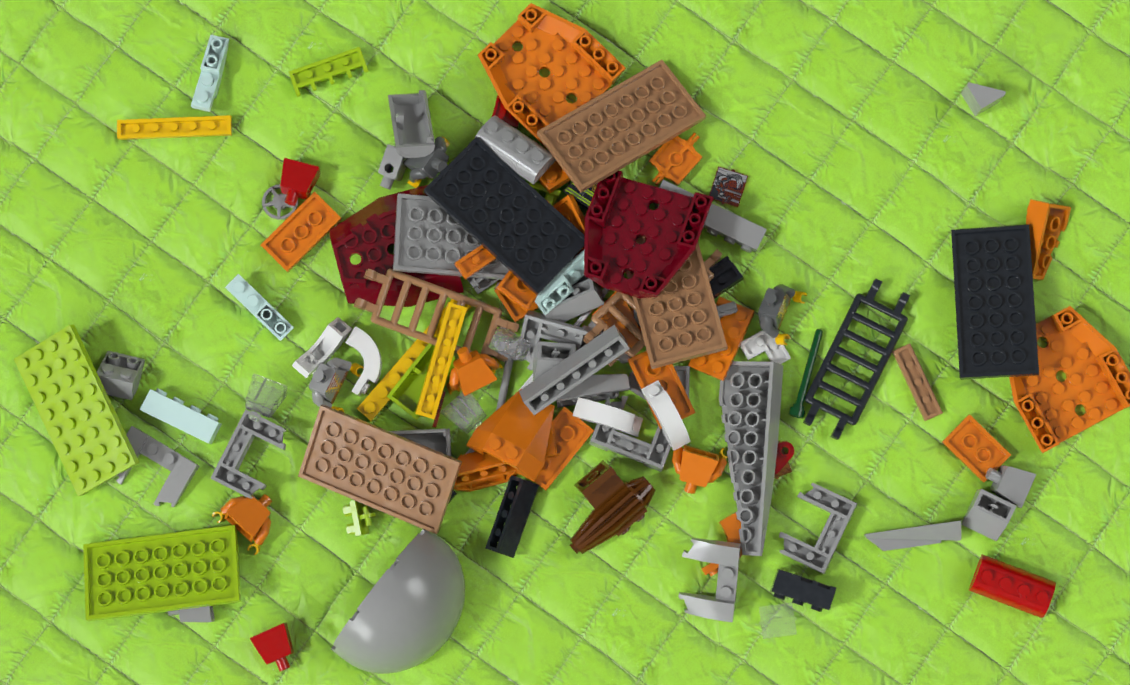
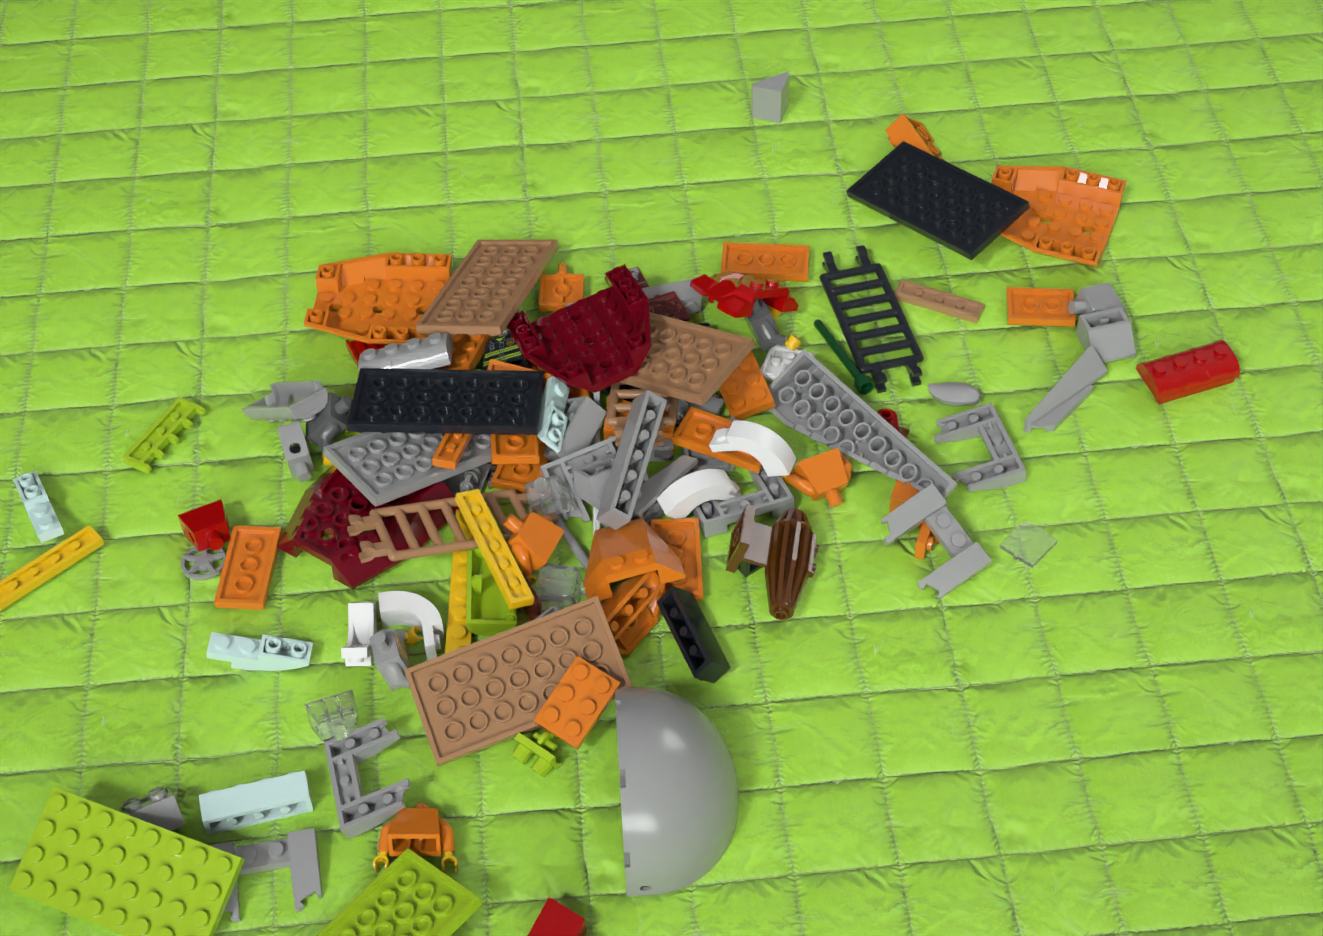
camera: 45 degrees left, 35 degrees down
black wedge [770,569,836,612] -> none
none -> orange plate [533,656,621,750]
none -> clear red piece [648,291,690,322]
none -> red wedge [690,271,798,318]
none -> orange plate [721,242,809,282]
none -> light grey arm [928,382,980,406]

